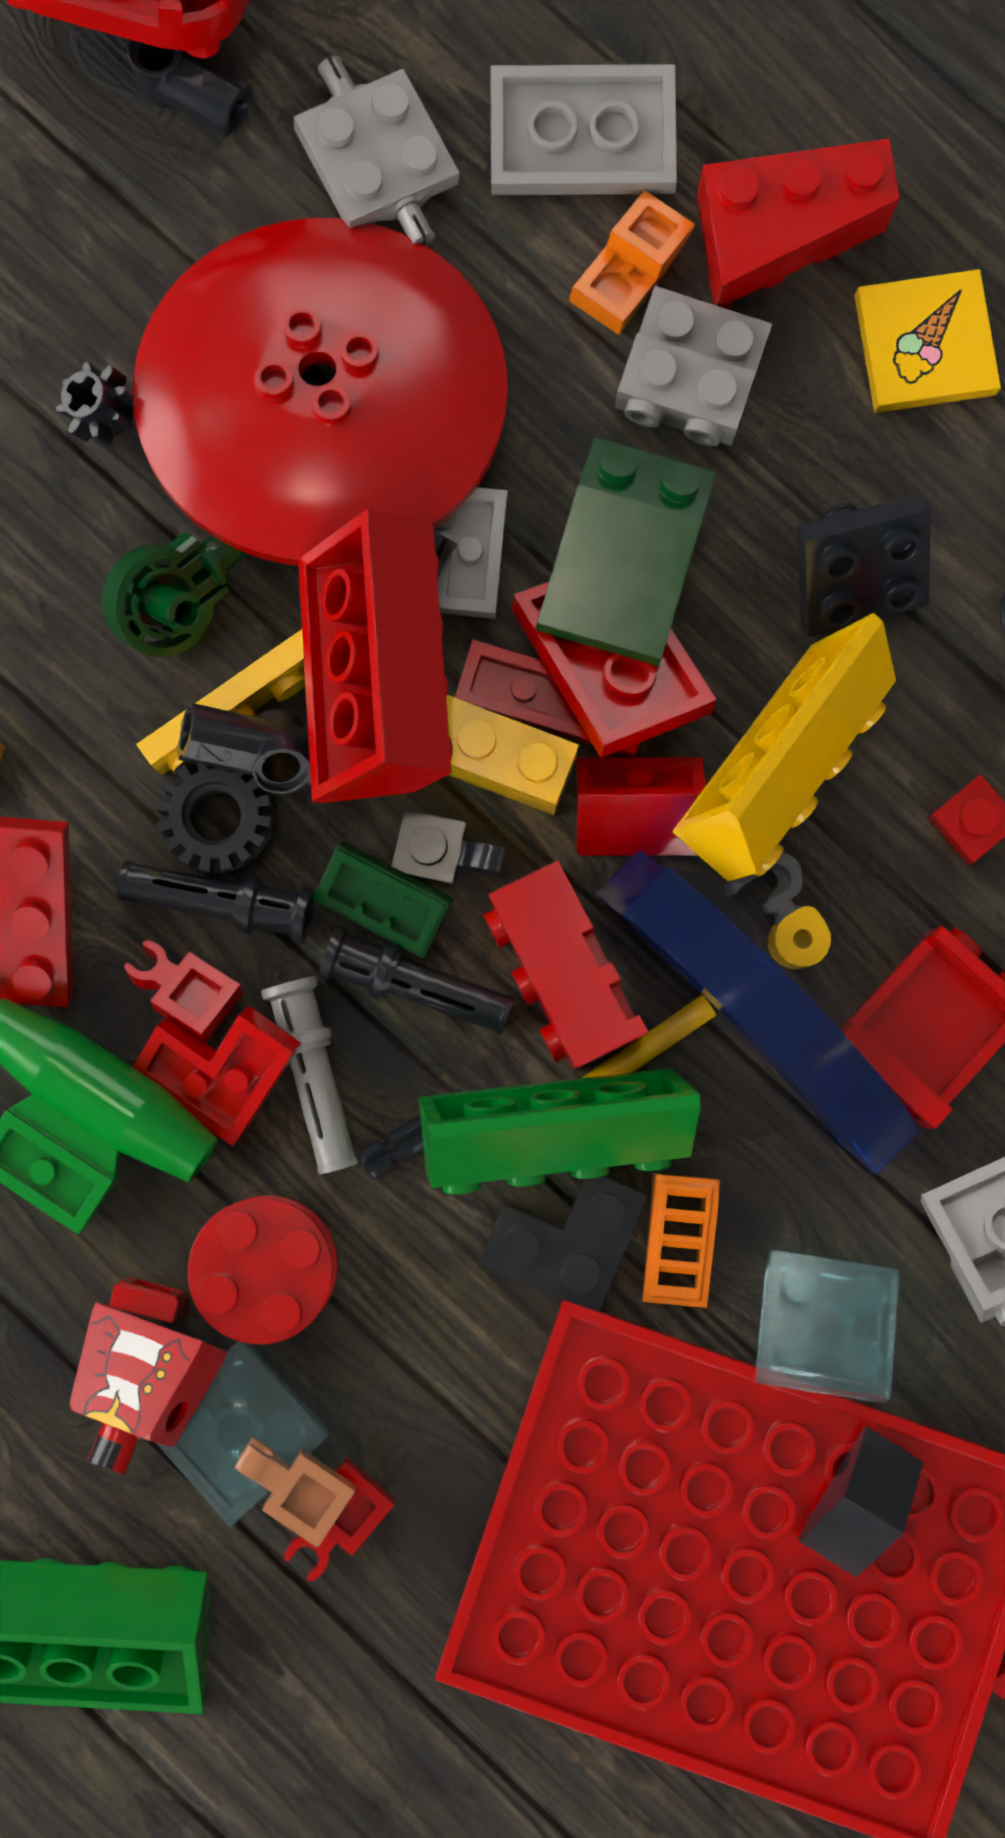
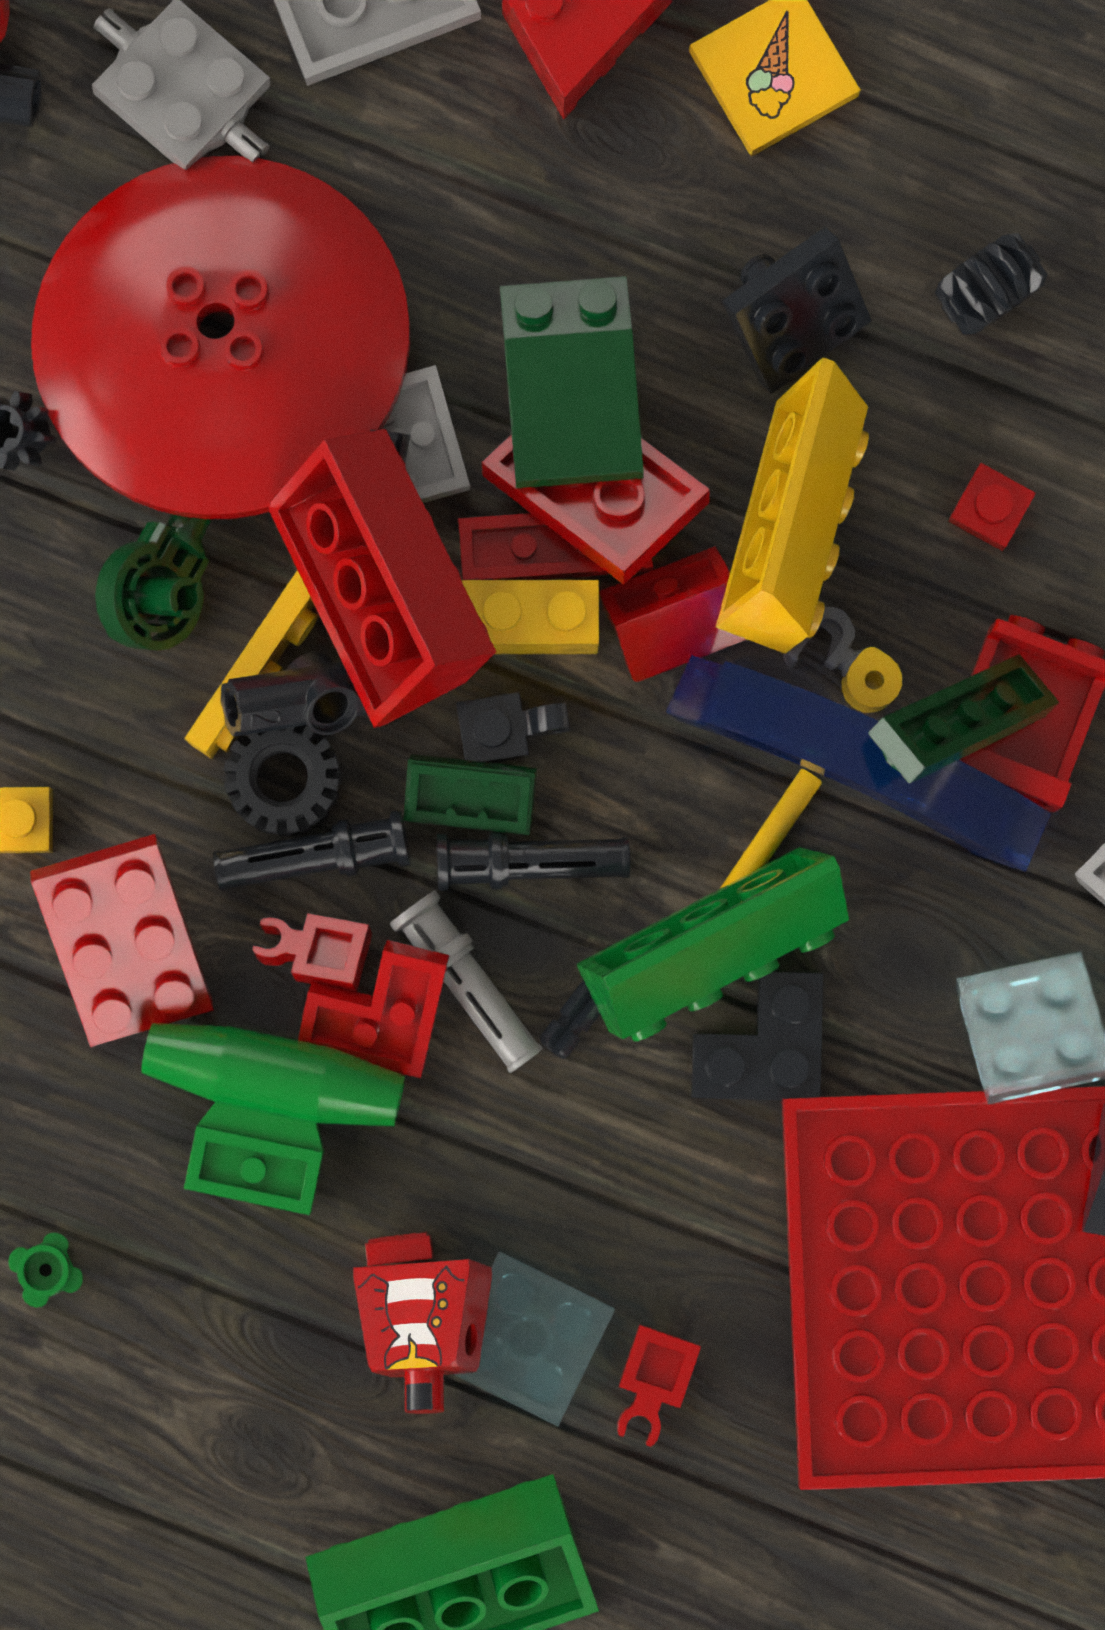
camera: 25 degrees left, 0 degrees up
red wheel [188,1195,338,1345] -> none
nougat plate [234,1437,356,1548] -> none
red wedge [483,861,649,1070] -> none
orange slope [569,190,695,335] -> none
light grey plate [615,286,772,446] -> none
orange slope [642,1172,720,1308] -> none
none -> dark green plate [868,654,1059,784]

